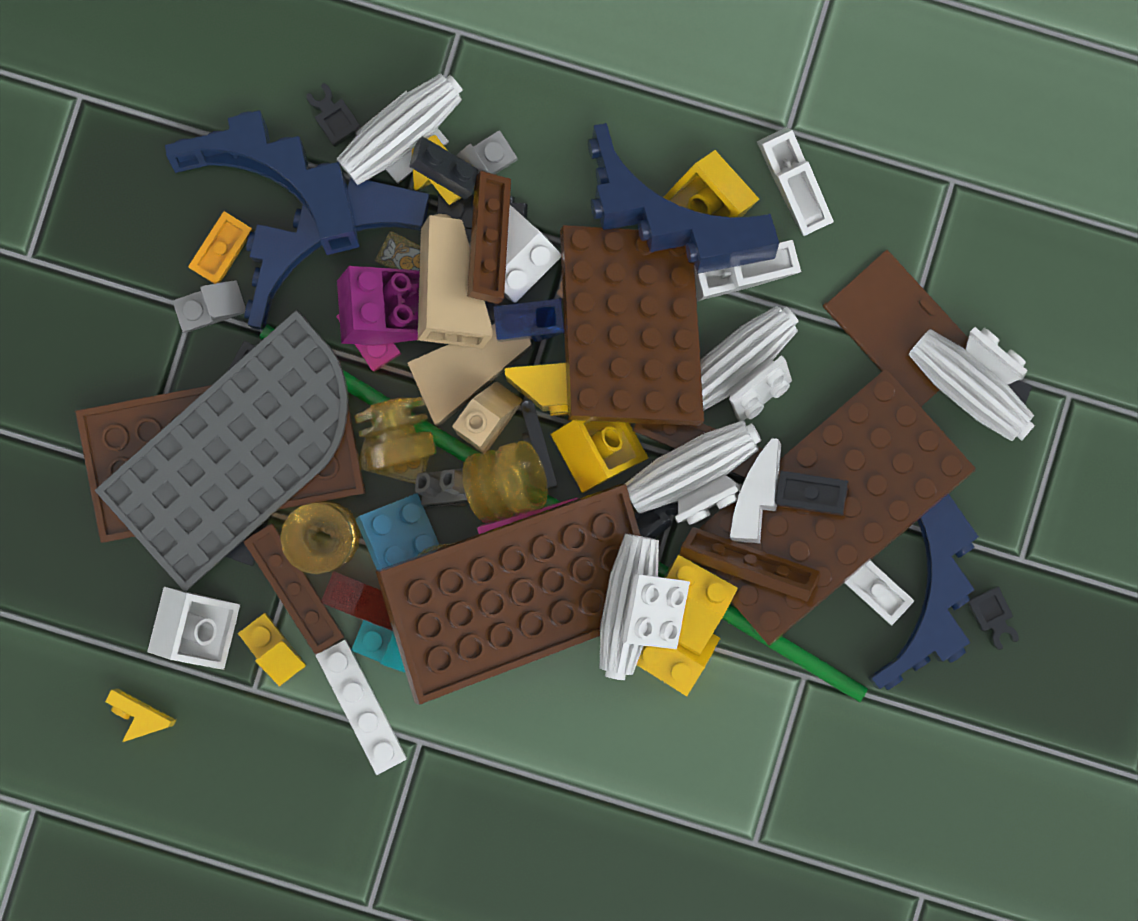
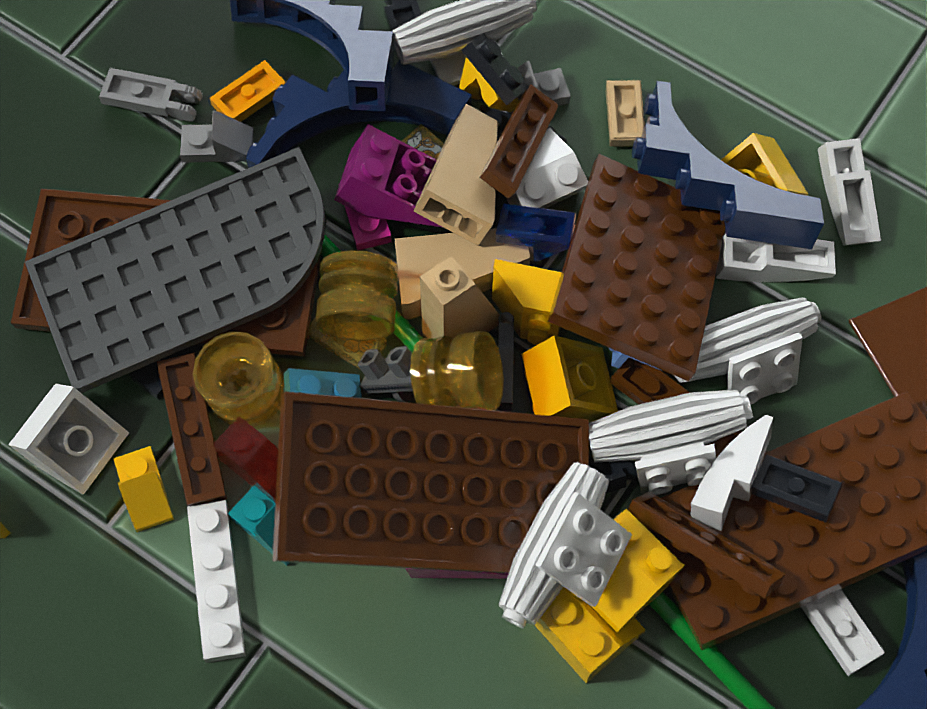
camera: 15 degrees right, 20 degrees down
none -> light grey hinge [99,68,203,122]
none -> tan plate [605,80,645,147]

